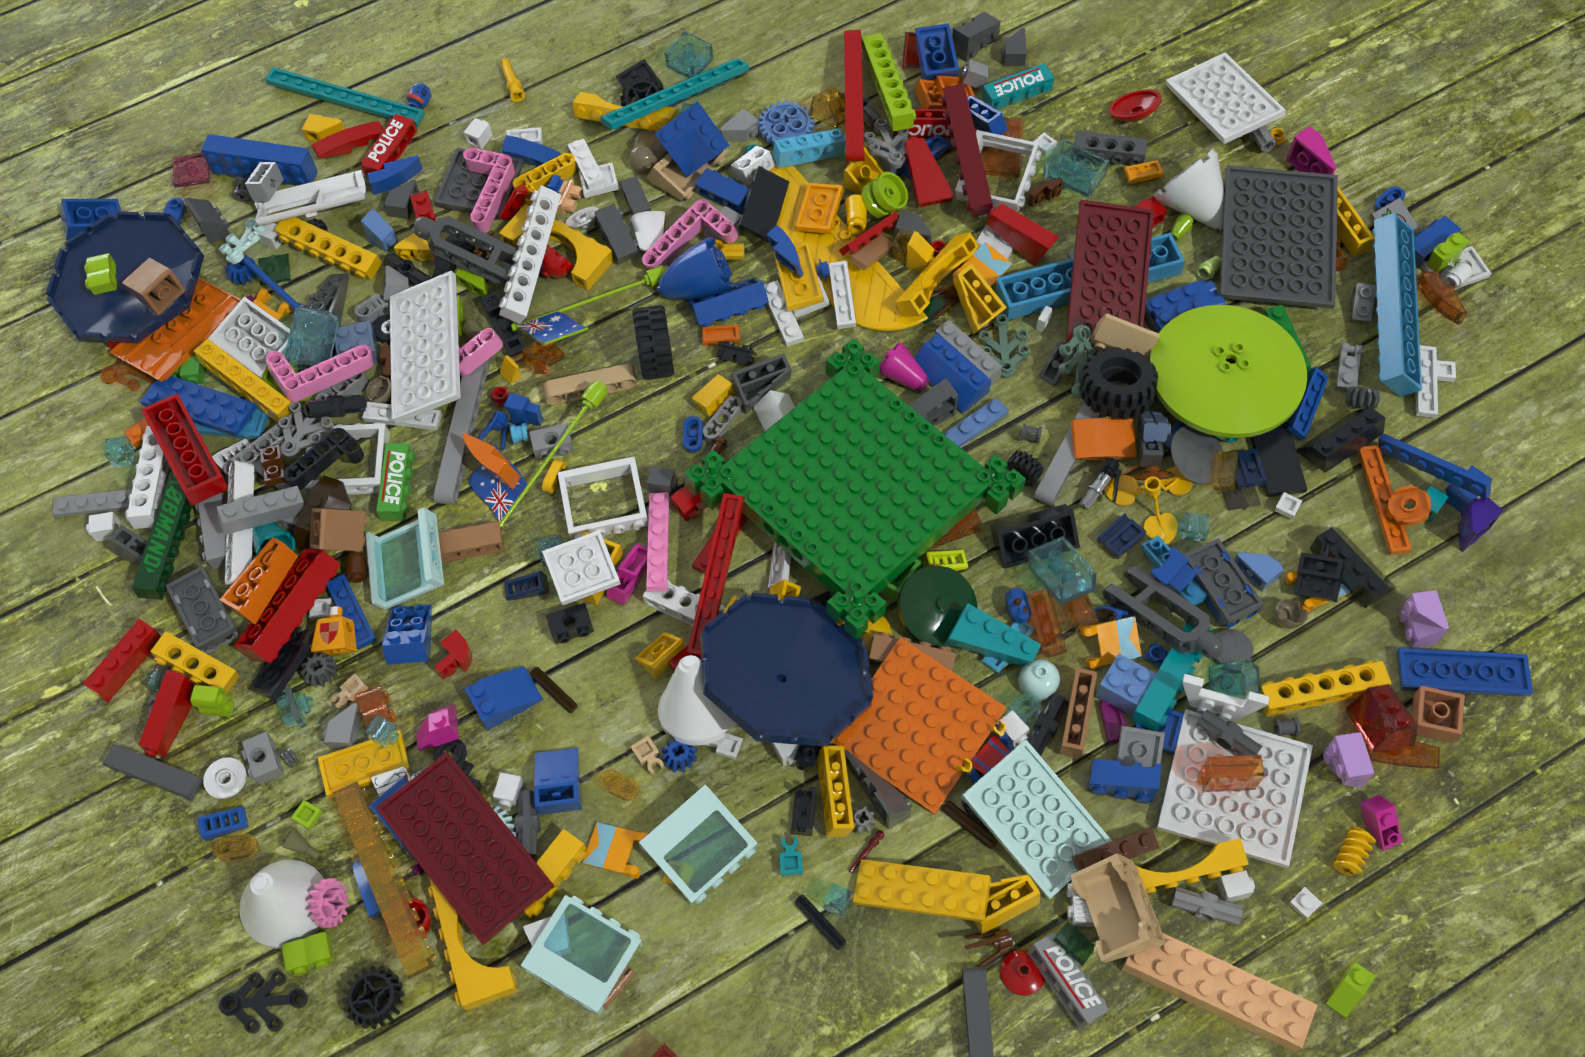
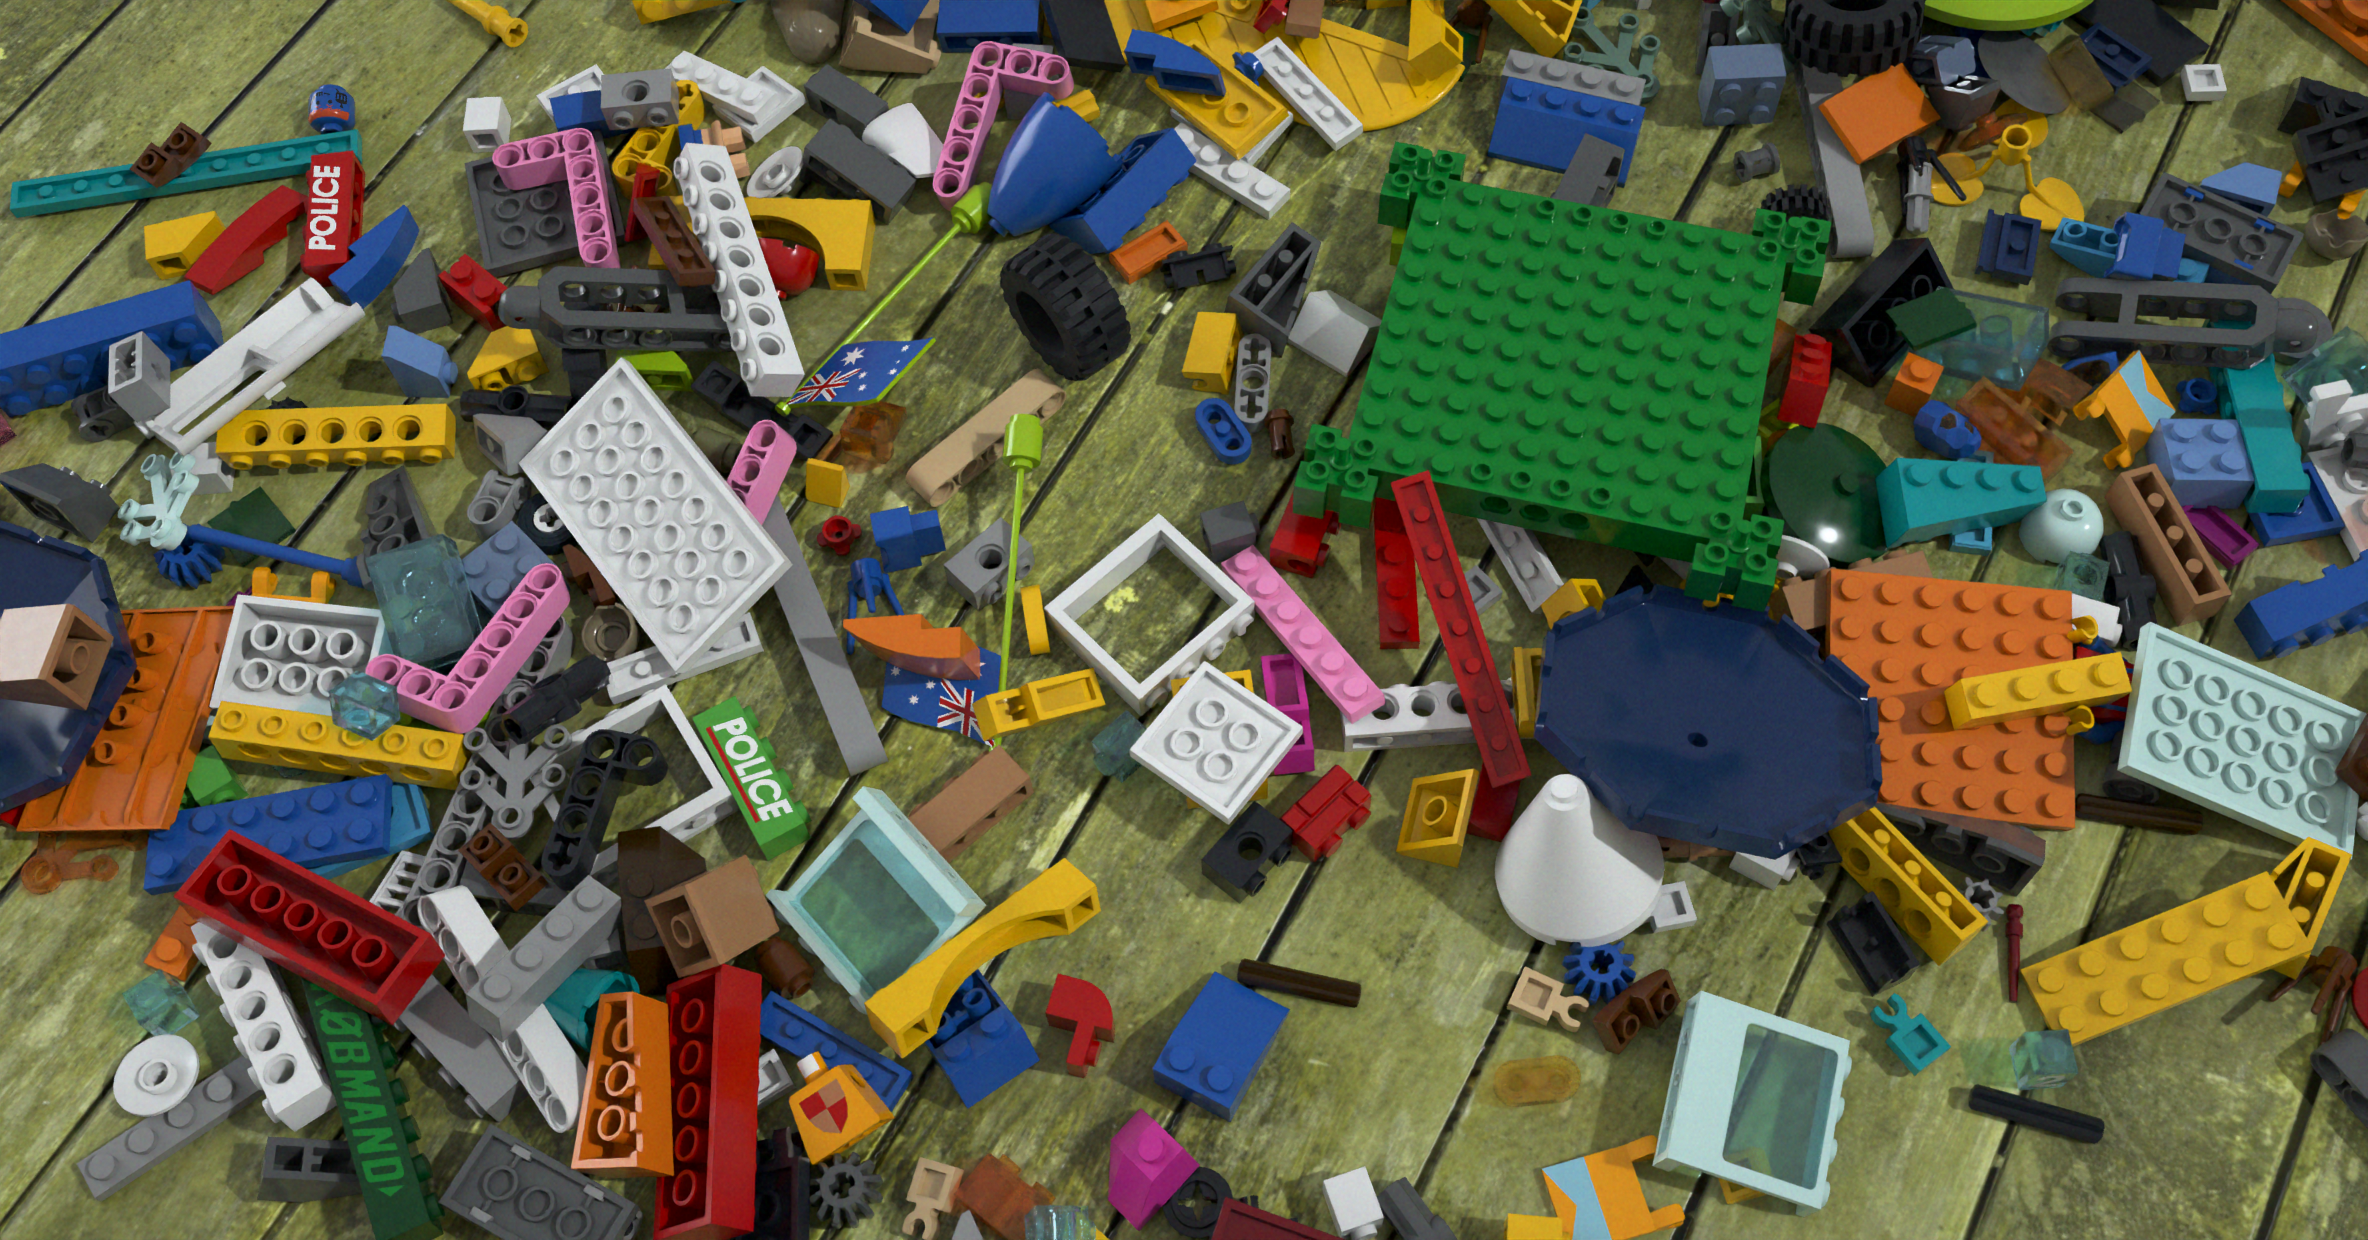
camera: 30 degrees left, 0 degrees up
white brick [86,512,120,542] -> none
dark blue slope [504,571,549,601] -> none
medium azure wheel [510,422,529,444] -> none
blue slope [534,748,582,815] -> none
dark pink cone [879,342,930,393] -> none
medium blue plate [944,398,1009,447] -> none
light grey tile [1116,726,1165,768] -> none
clear light blue brick [1178,512,1209,542] -> none
none -> white dish [113,1034,200,1117]
none -> reddish brown slope [130,122,212,188]
none -> clear light blue brick [329,670,400,741]
none -> light grey brick [601,68,679,130]
none -> reddish brown plate [633,196,716,288]
none -> yellow arch [864,858,1101,1059]
none -> yellow slope [972,668,1106,742]
none -> red brick [1279,764,1372,862]
none -> light grey plate [1464,565,1503,616]
none -> reddish brown slope [1592,968,1681,1055]
none -> sand blue brick [1697,43,1786,126]
none -> white dish [1776,535,1830,580]
none -> red brick [1777,334,1832,429]
none -> orange brick [1884,352,1944,418]
none -> dark green piece [1885,287,1977,352]
none -> yellow brick [1944,652,2132,730]

